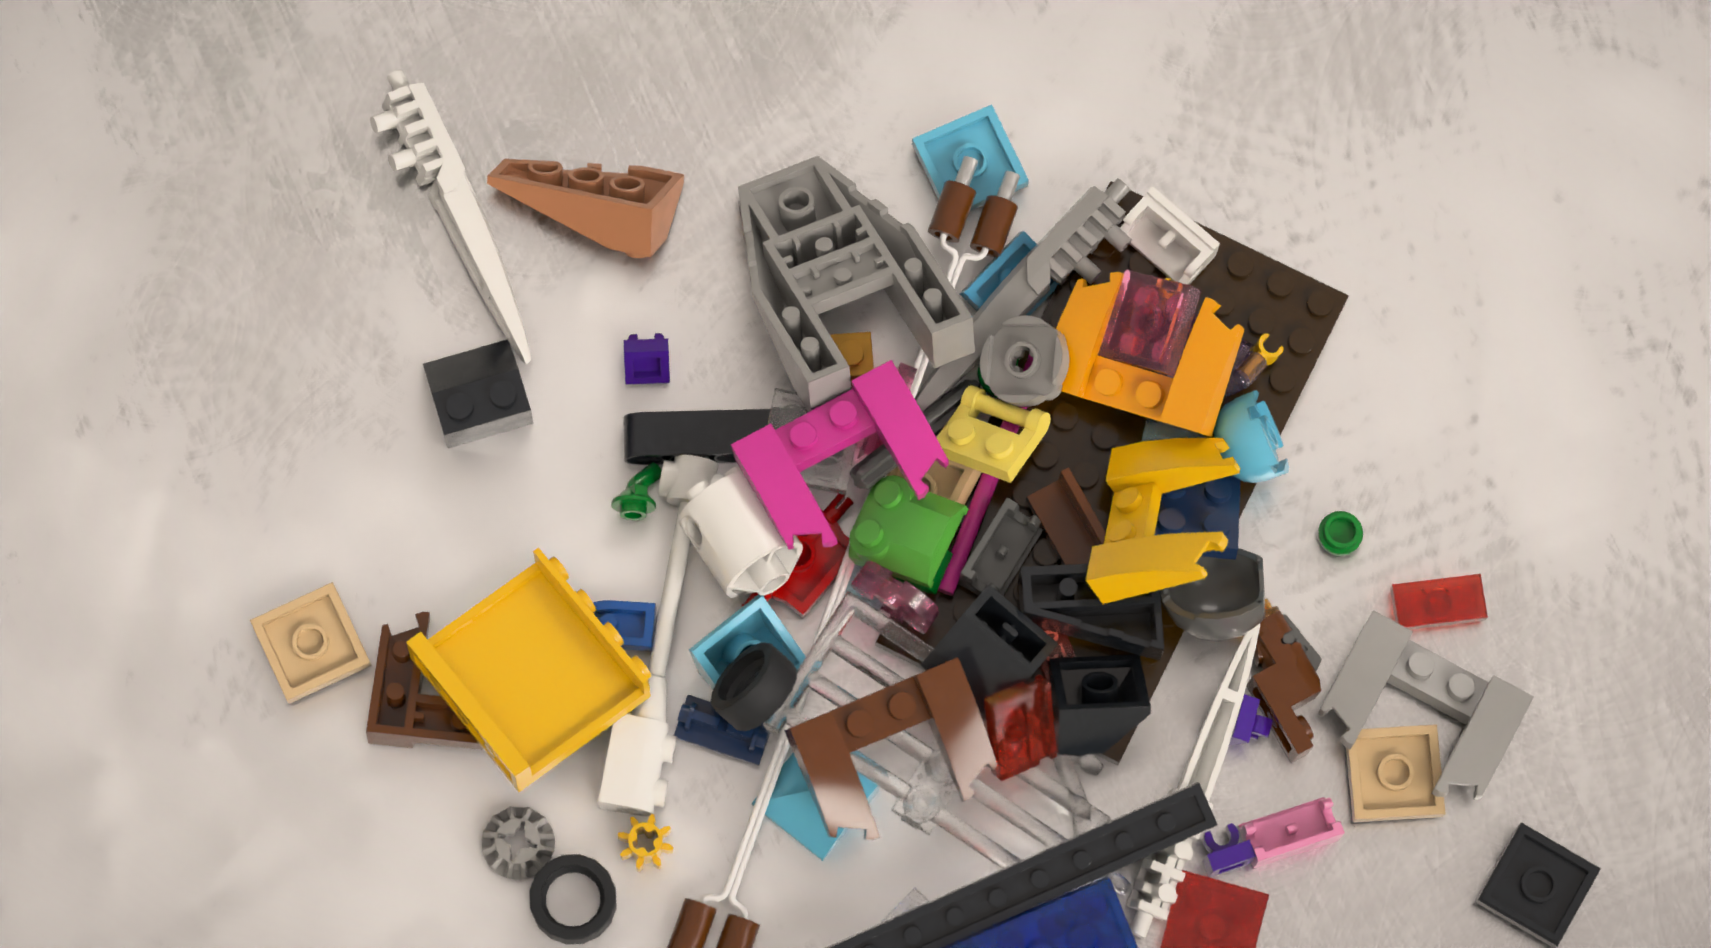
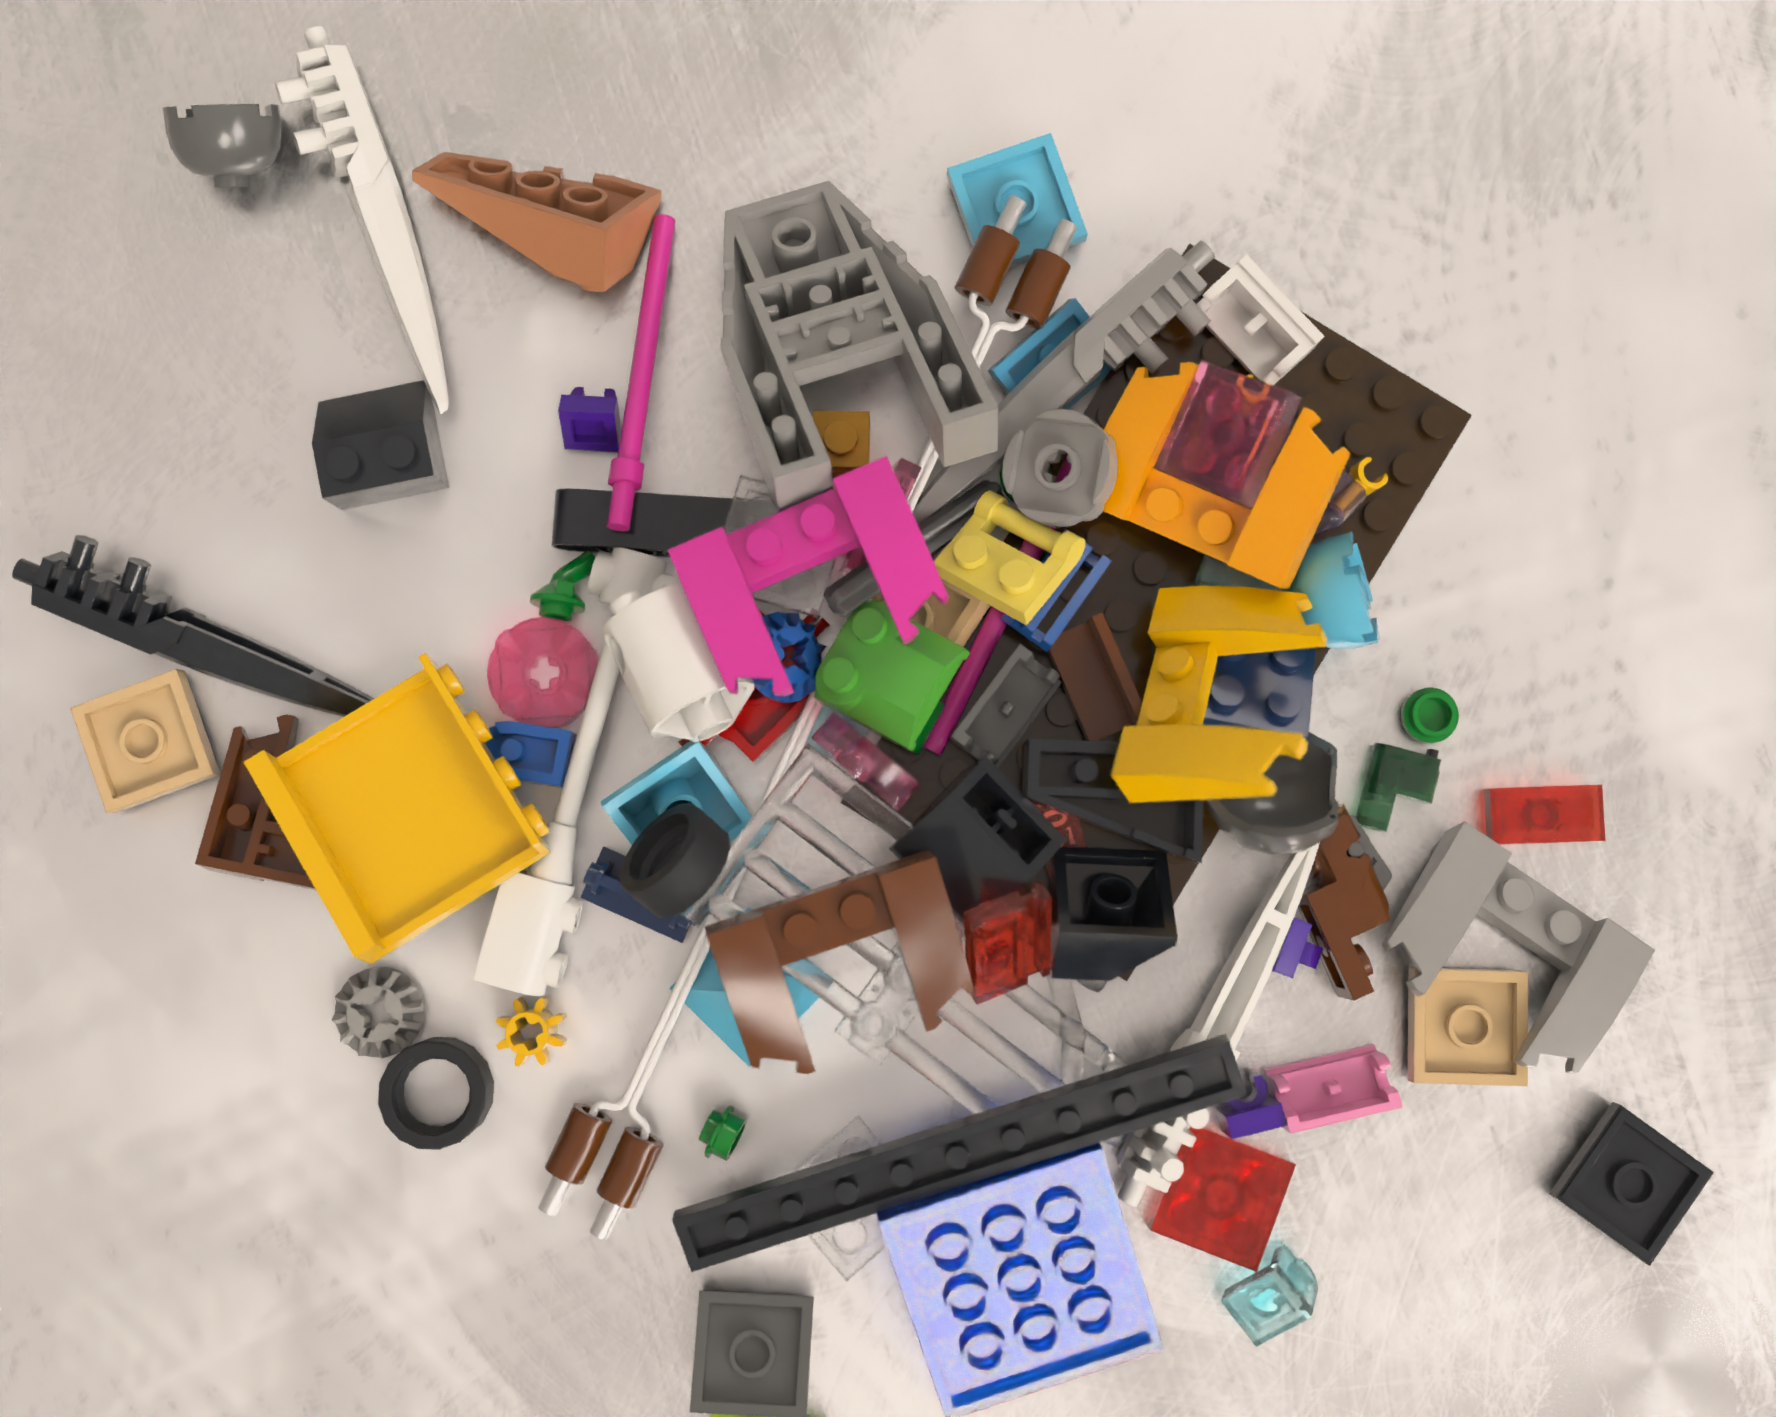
camera: 10 degrees right, 10 degrees up
none -> black piece [12,535,375,717]
none -> dark grey cylinder [163,104,282,188]
none -> clear pink plate [487,617,599,728]
none -> dark pink bar [607,214,676,532]
none -> green plate [699,1105,747,1161]
none -> blue gear [752,611,827,703]
none -> blue tile [1001,529,1112,652]
none -> clear green piece [1355,743,1441,832]

